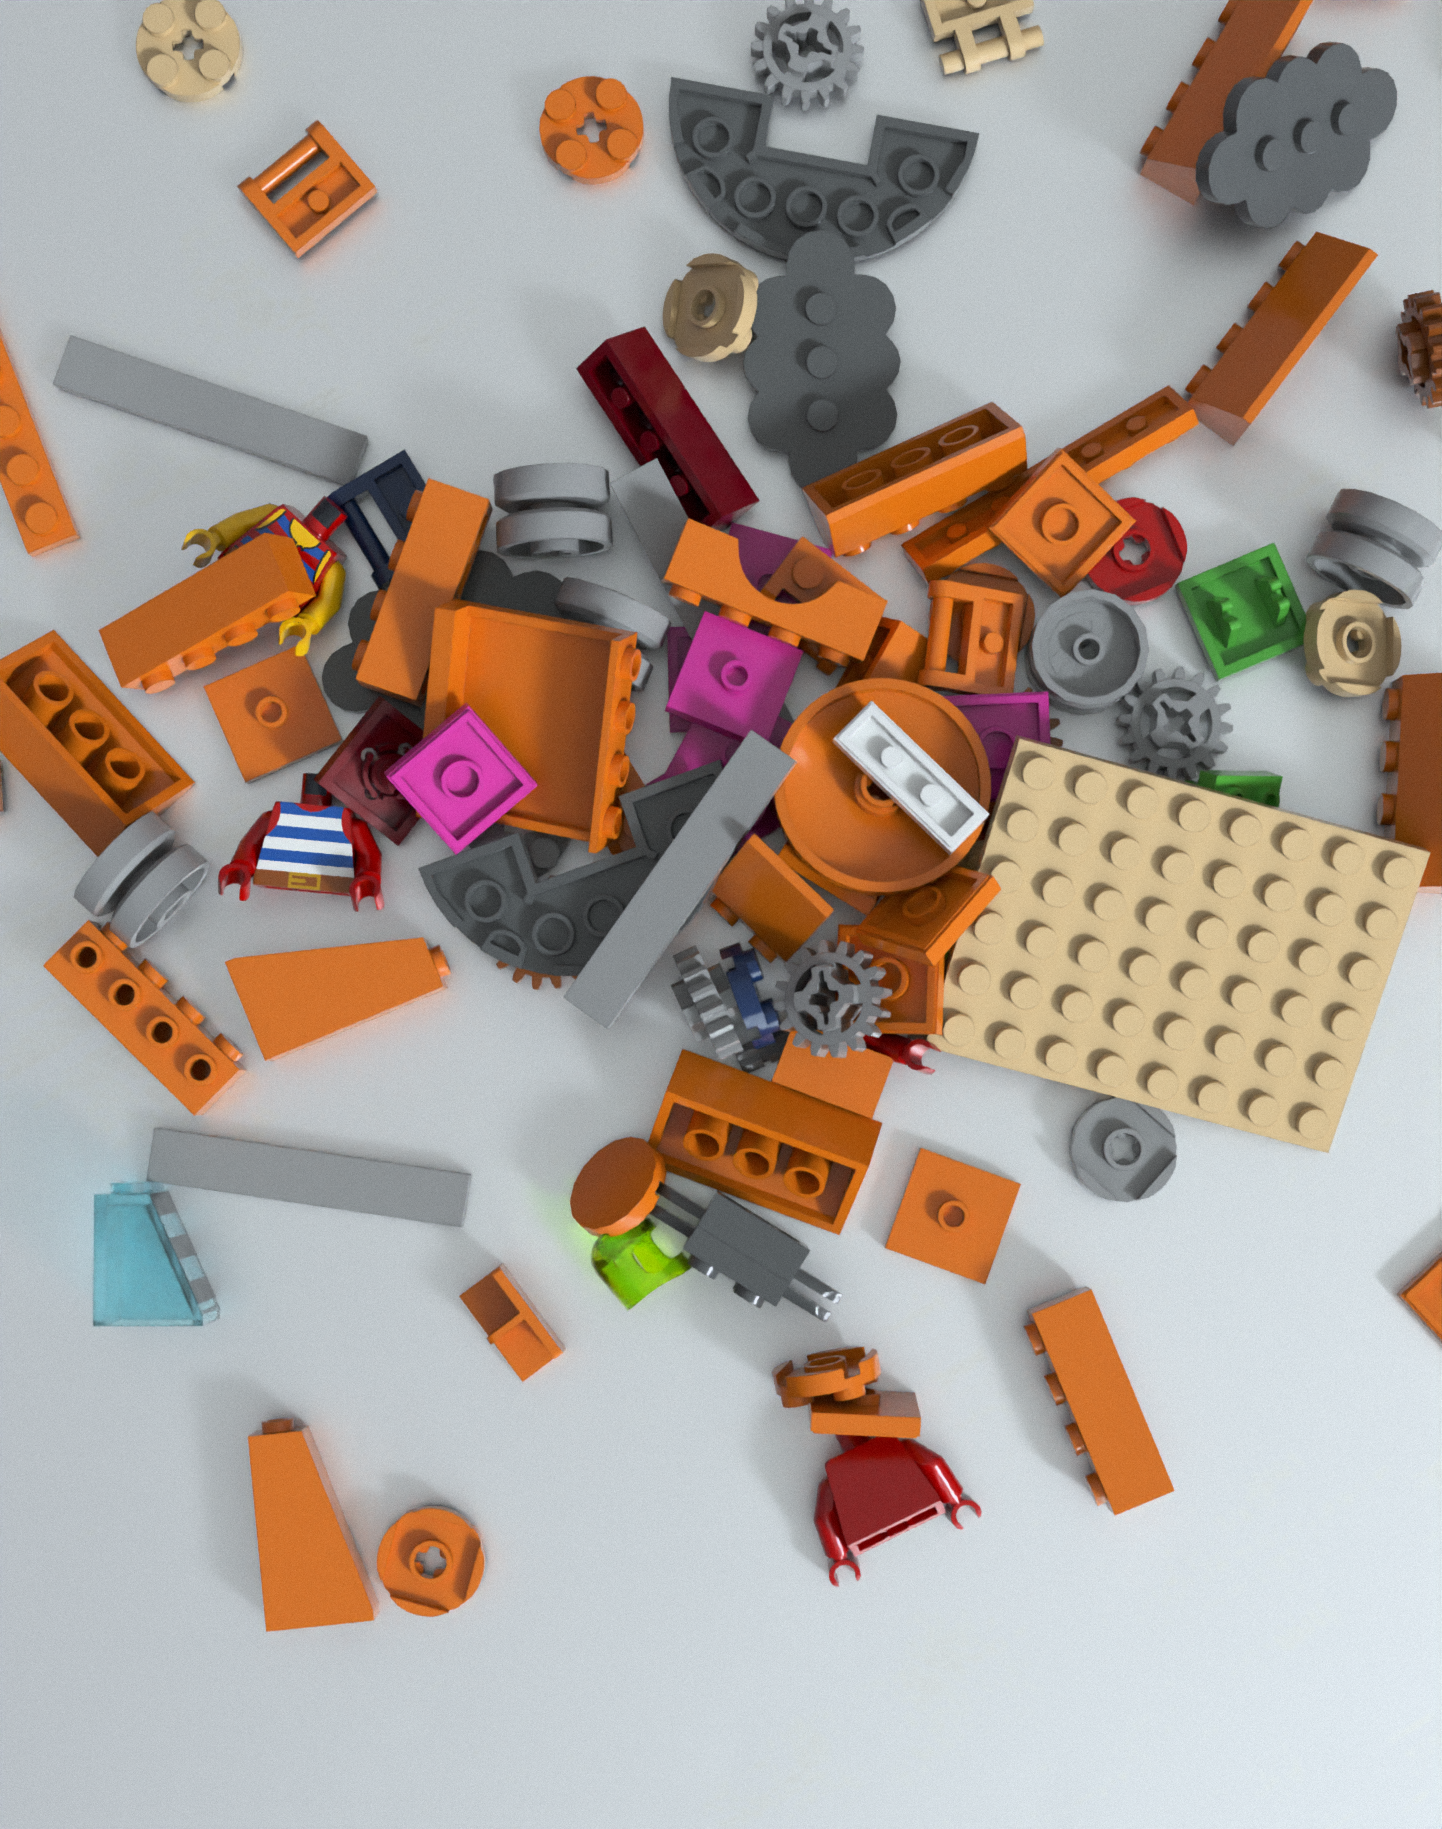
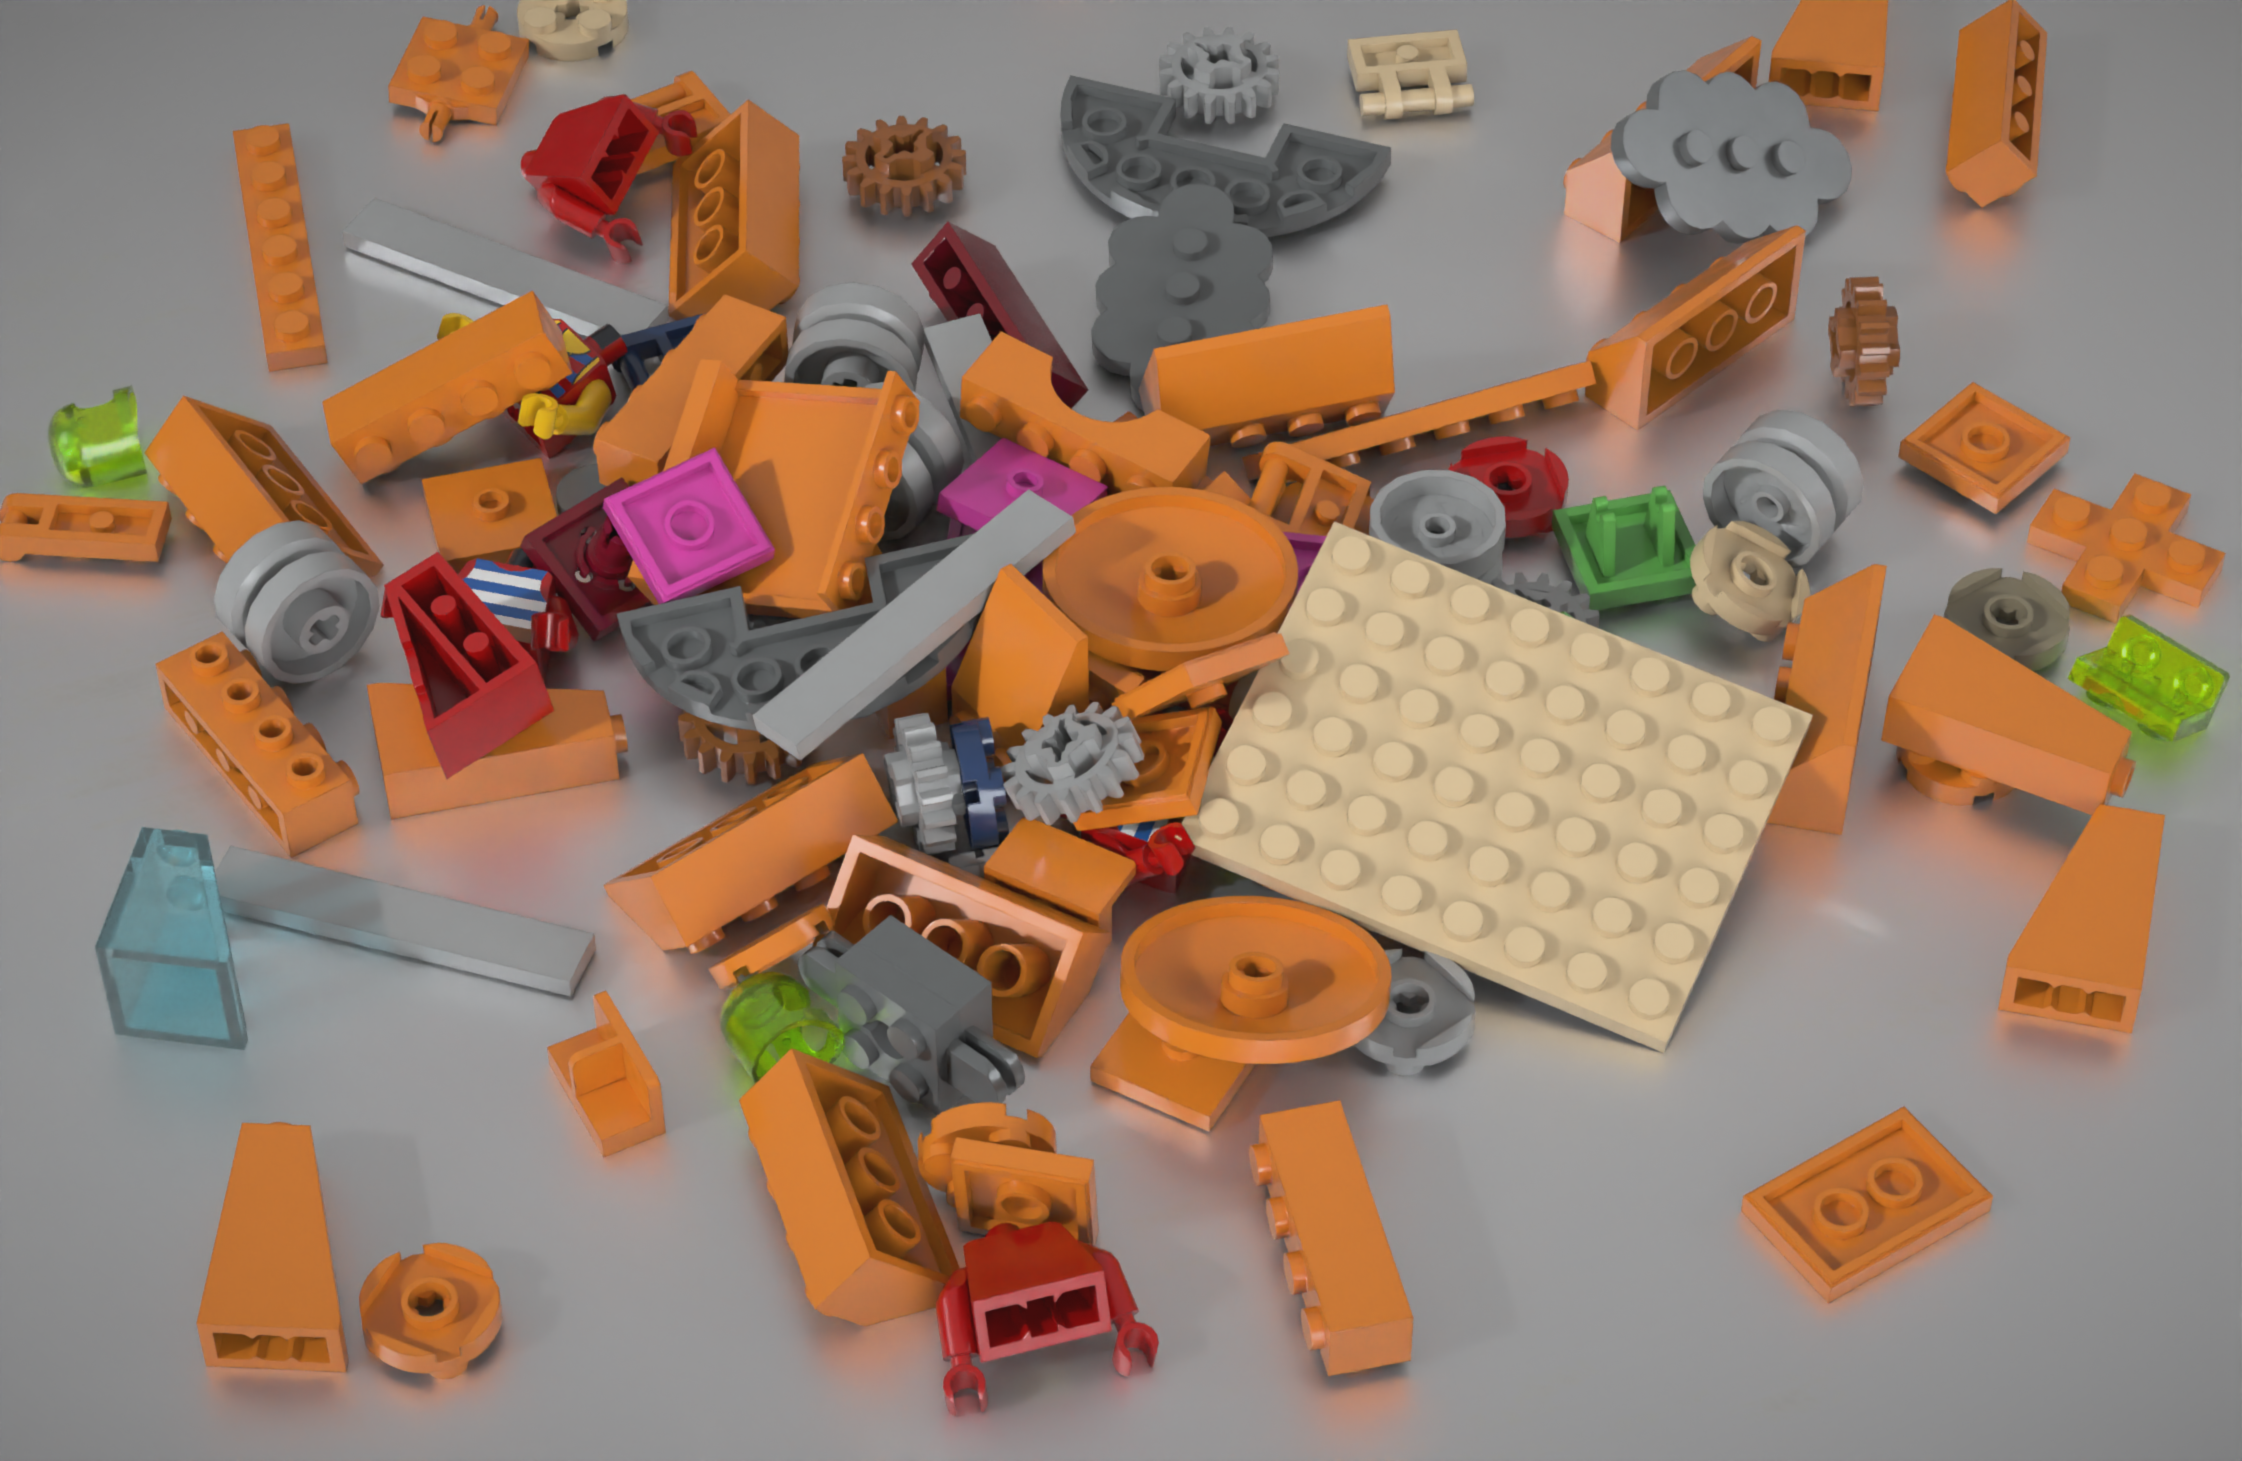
camera: 10 degrees right, 40 degrees down
orange plate [539,76,644,185] -> none
tan plate [663,253,759,362] -> none
white tile [833,701,989,855] -> none
orange plate [985,447,1136,598] -> none
none -> red wedge [384,552,555,780]
none -> orange plate [388,5,529,142]
none -> red torso [521,94,698,264]
none -> orange slope [603,753,899,954]
none -> orange slope [668,99,800,321]
none -> orange slope [739,1048,960,1327]
none -> dark orange gear [842,116,967,217]
none -> orange dish [1120,896,1392,1064]

